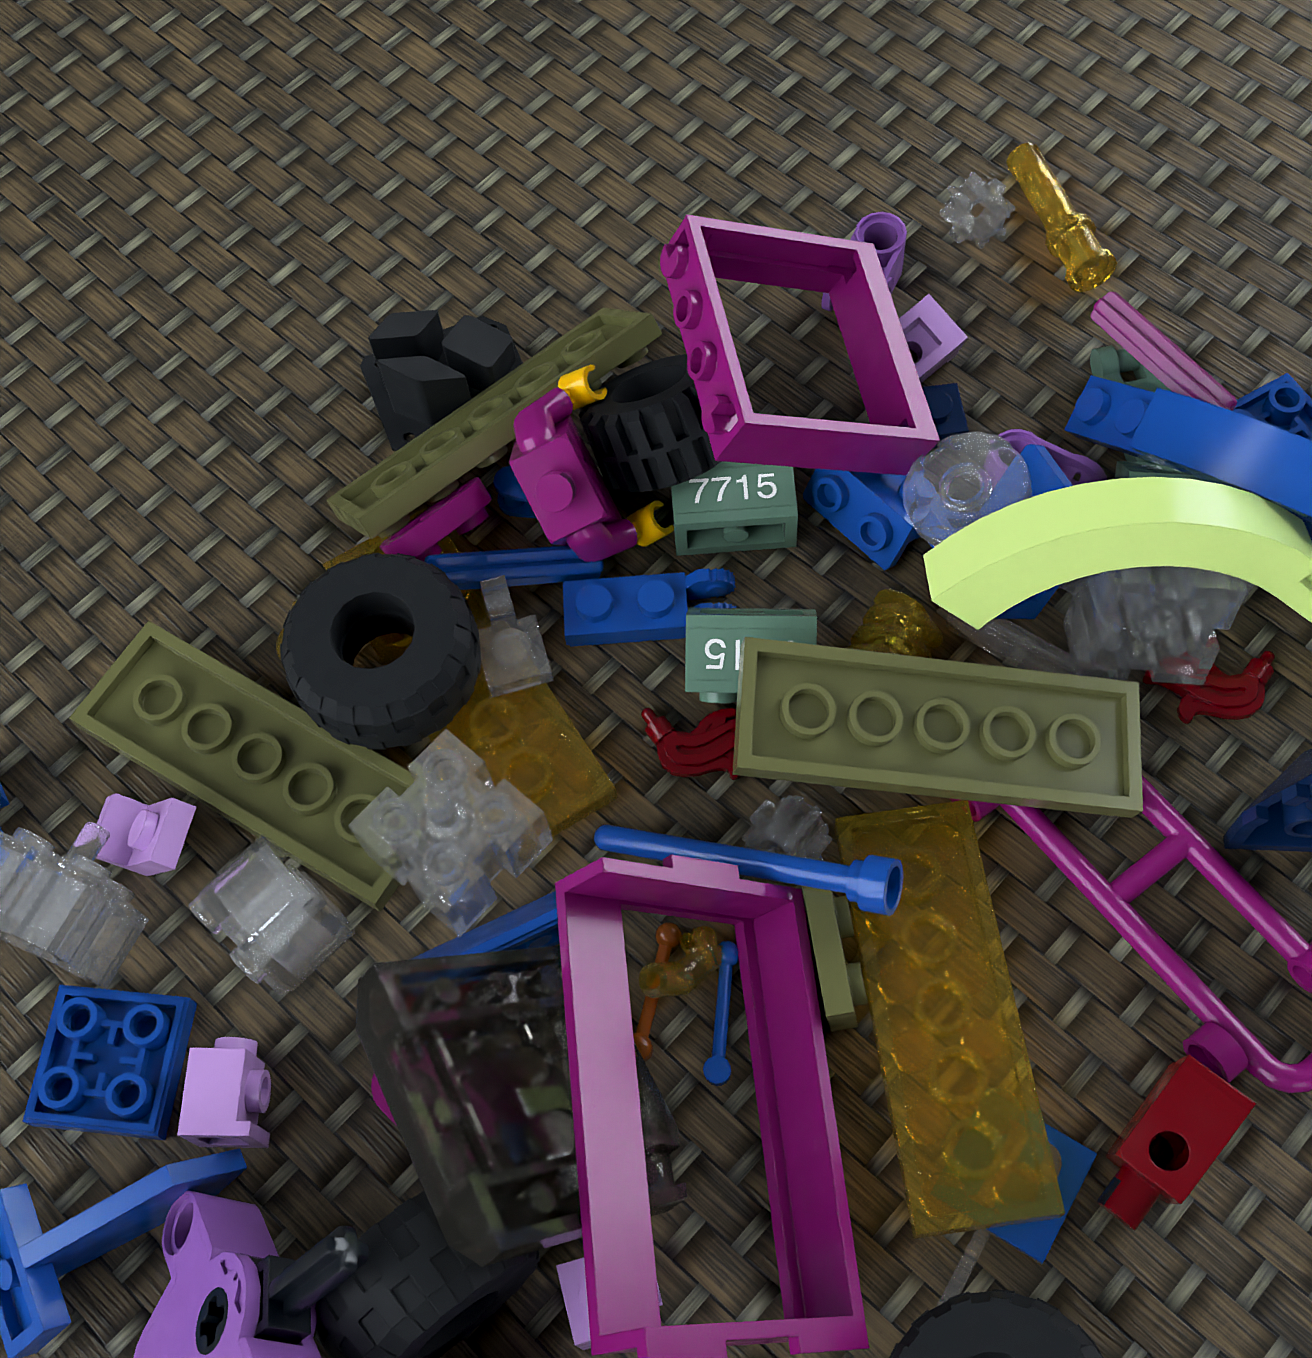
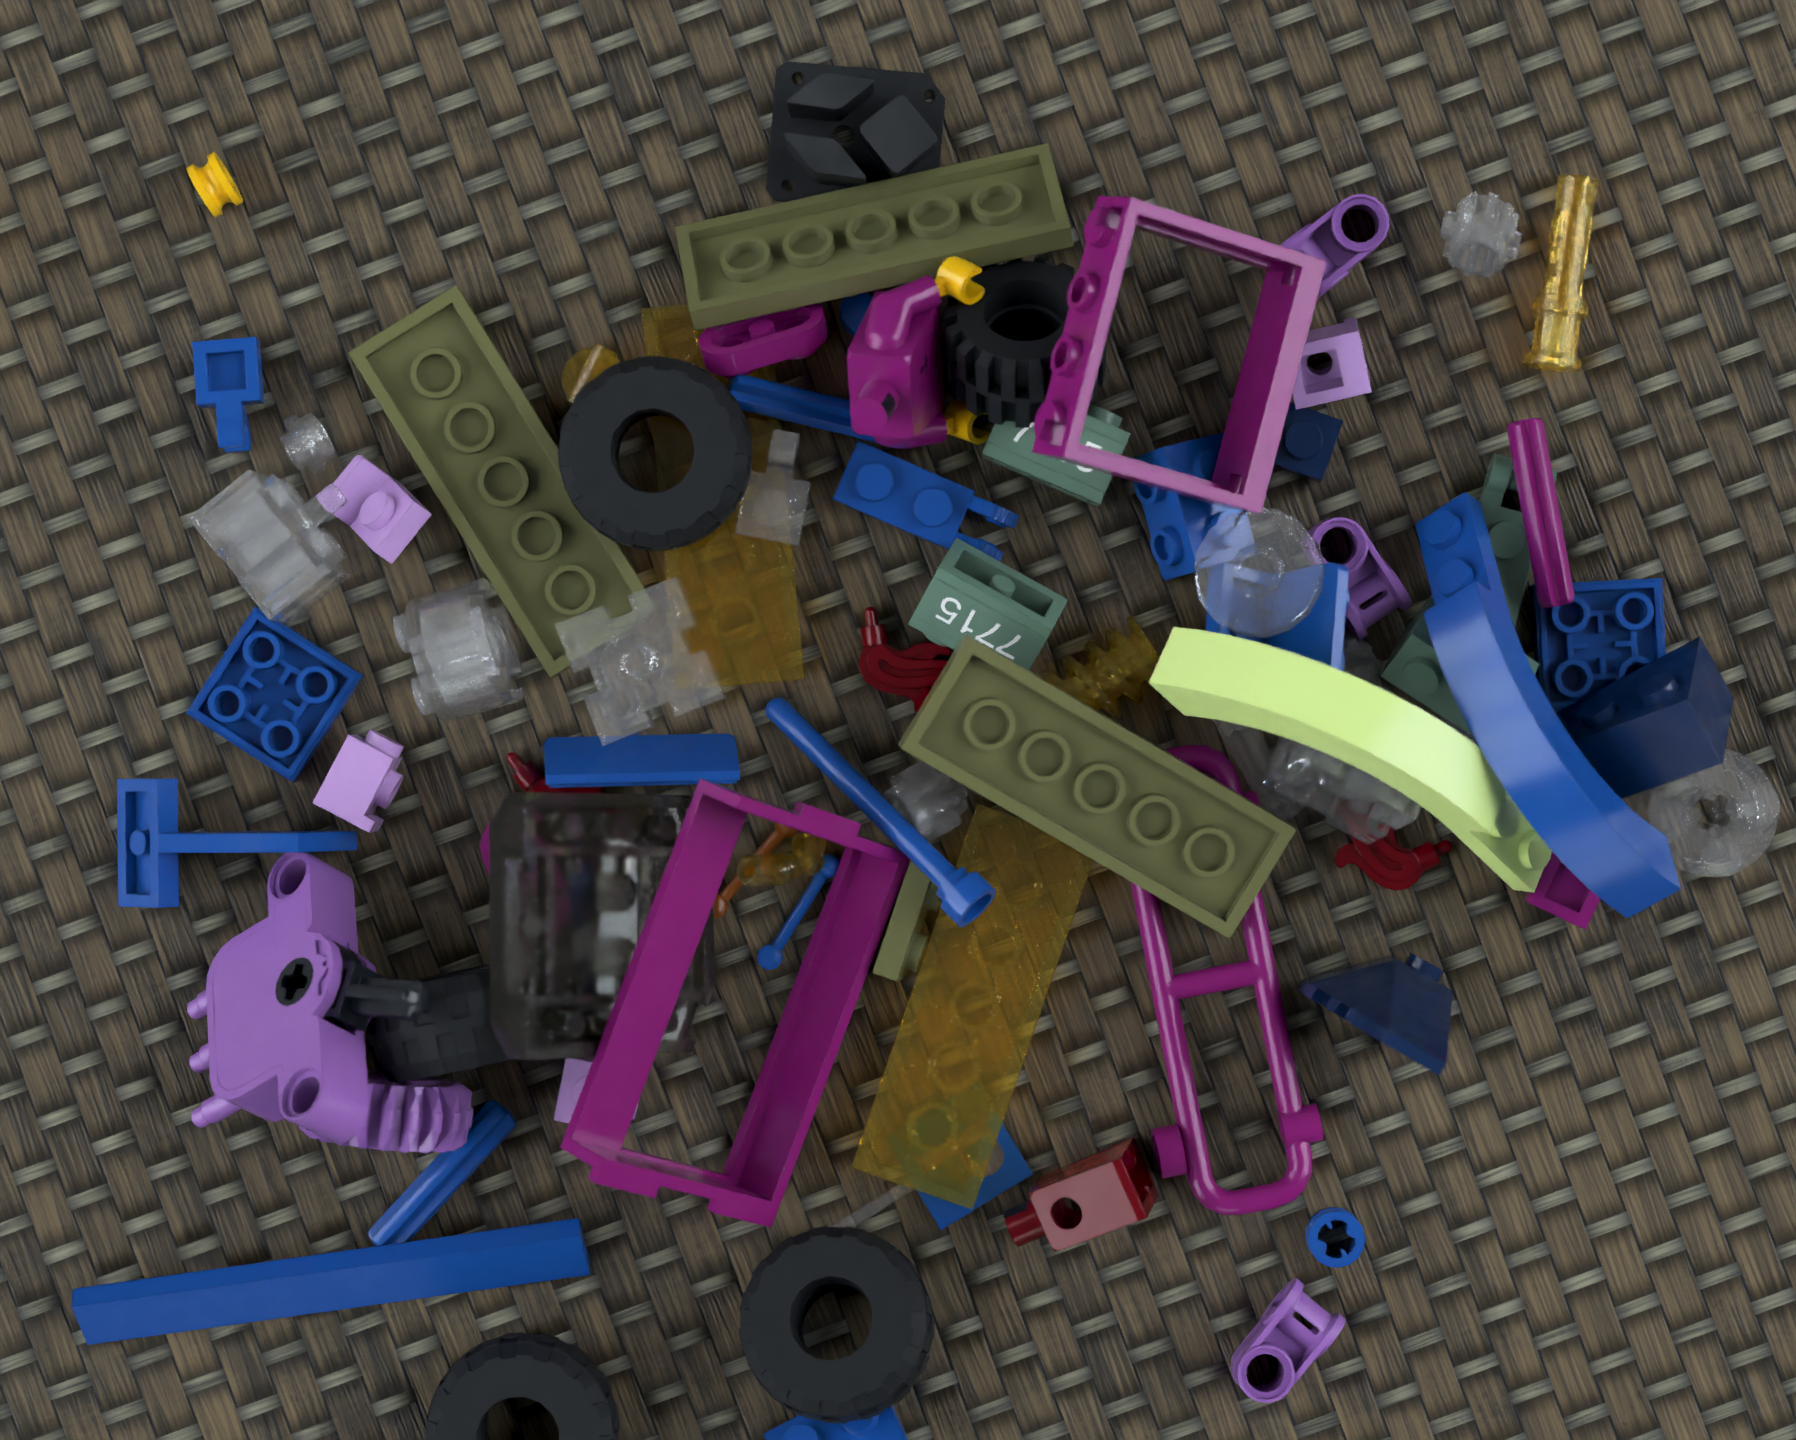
camera: 20 degrees right, 25 degrees up
none -> clear plate [280,412,336,475]

